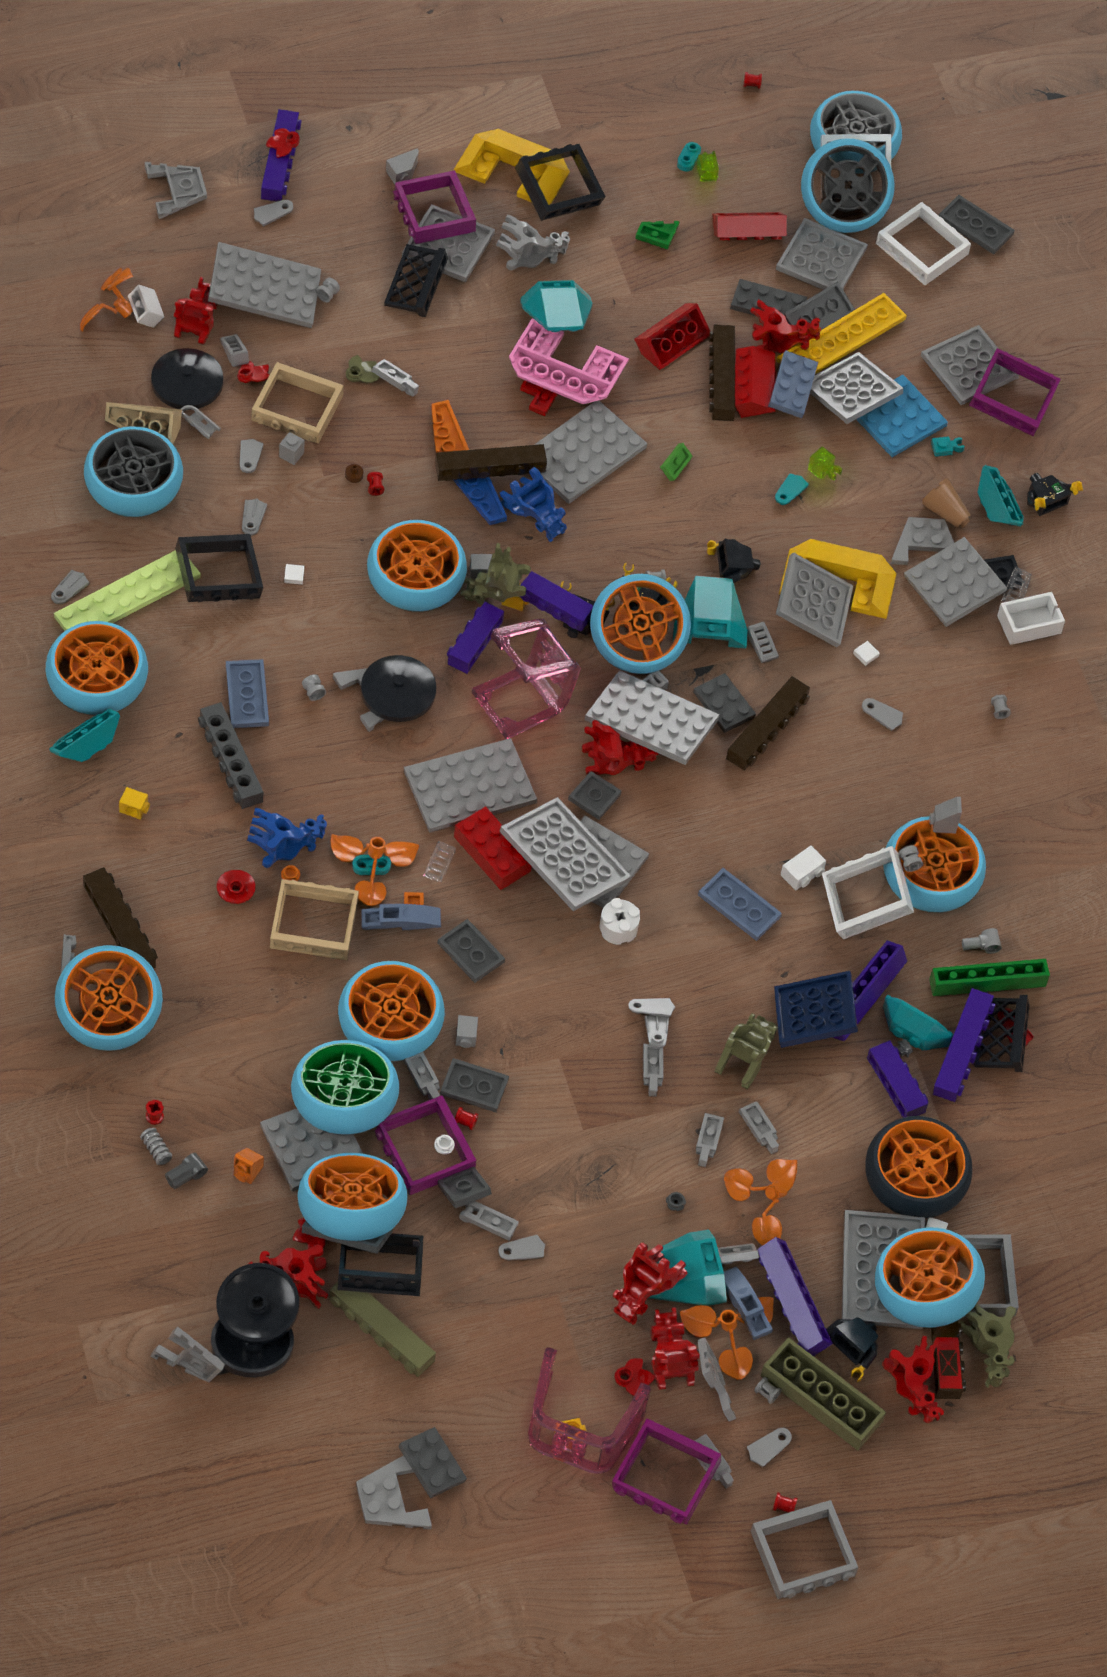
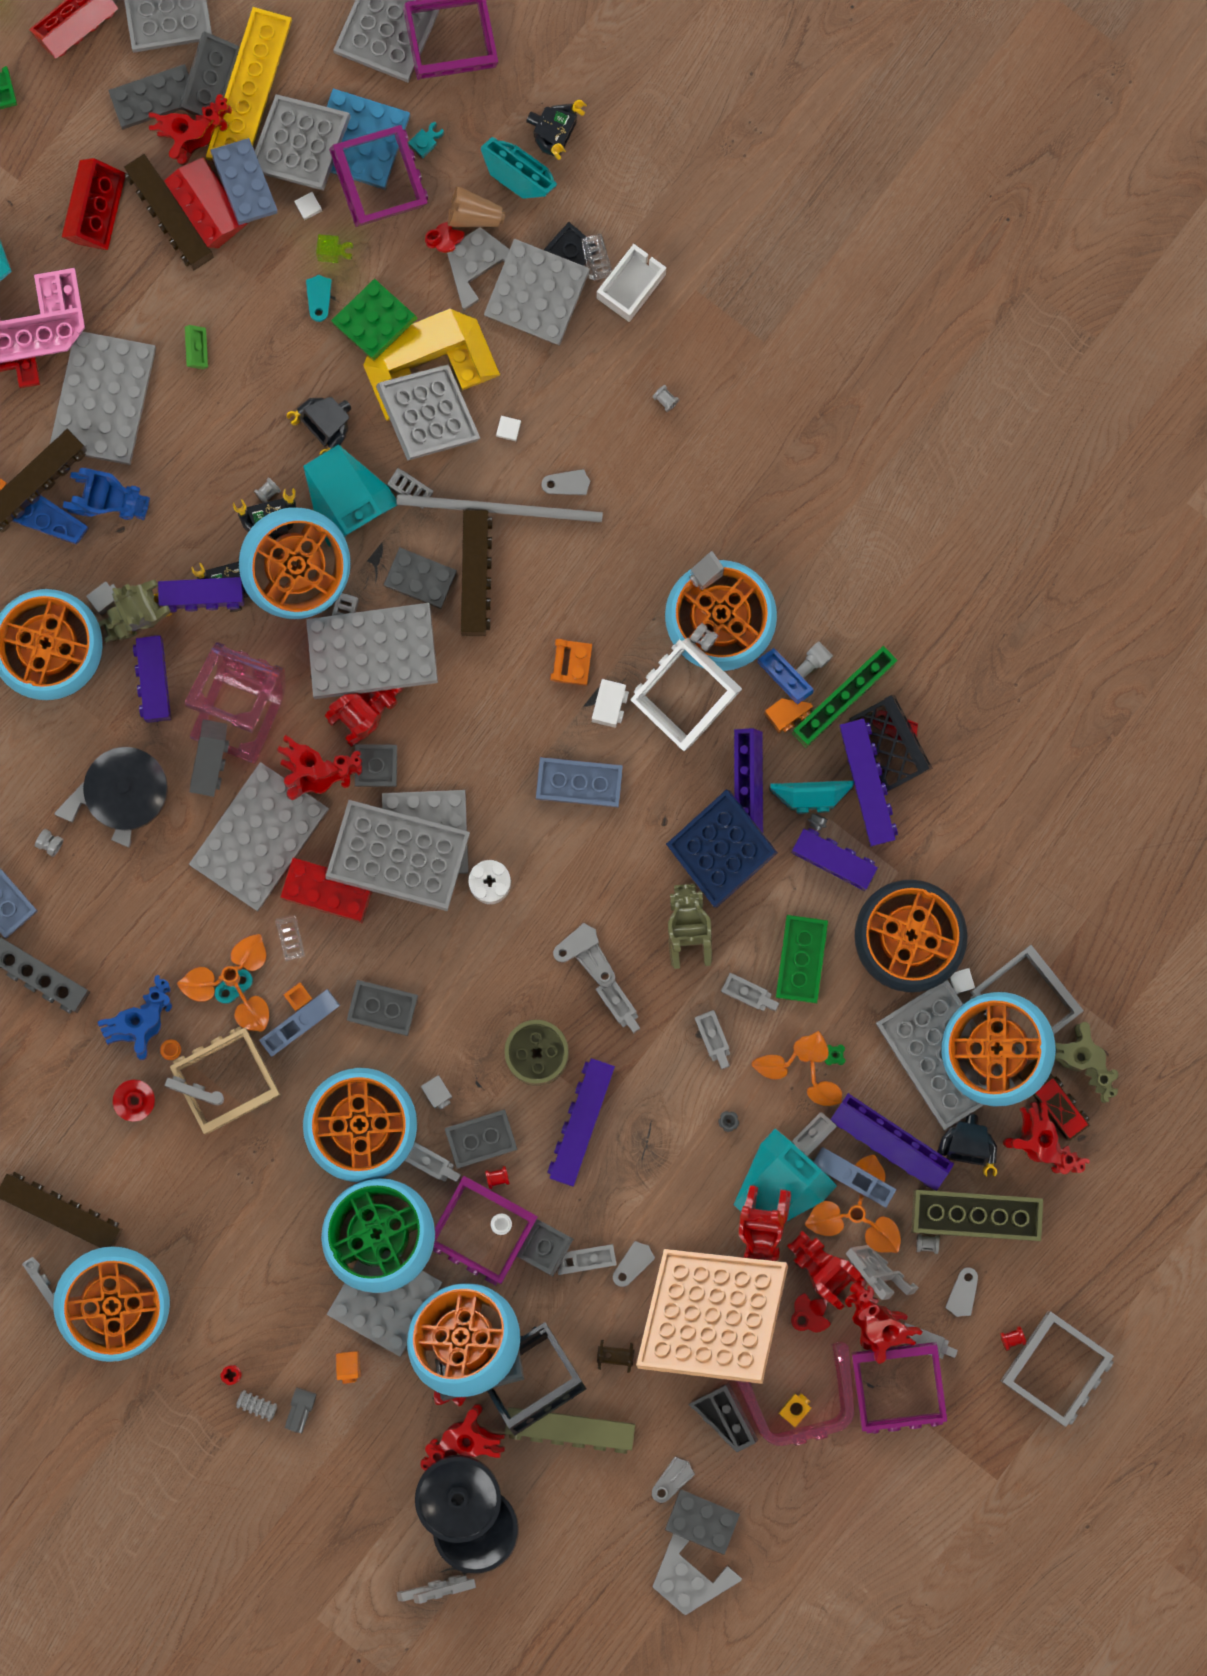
camera: 30 degrees left, 25 degrees up
none -> light grey plate [164,1076,224,1106]
none -> dark grey wedge [189,719,229,797]
none -> red animal [277,735,362,800]
none -> white tile [294,192,322,221]
none -> magenta window [329,125,428,227]
none -> green plate [331,278,417,361]
none -> light grey piece [397,494,603,522]
none -> red plate [425,222,465,253]
none -> olive brick [505,1020,569,1086]
none -> dark purple brick [547,1058,615,1187]
none -> orange plate [550,639,592,686]
none -> dark brown hose [597,1340,634,1373]
none -> light nougat plate [636,1249,788,1384]
none -> light grey piece [652,1457,695,1503]
none -> dark grey wedge [688,1382,758,1452]
none -> blue plate [758,648,814,704]
none -> orange slope [764,699,813,734]
none -> green plate [775,915,828,1004]
none -> green plate [825,1044,846,1066]
none -> red animal [845,1278,923,1364]

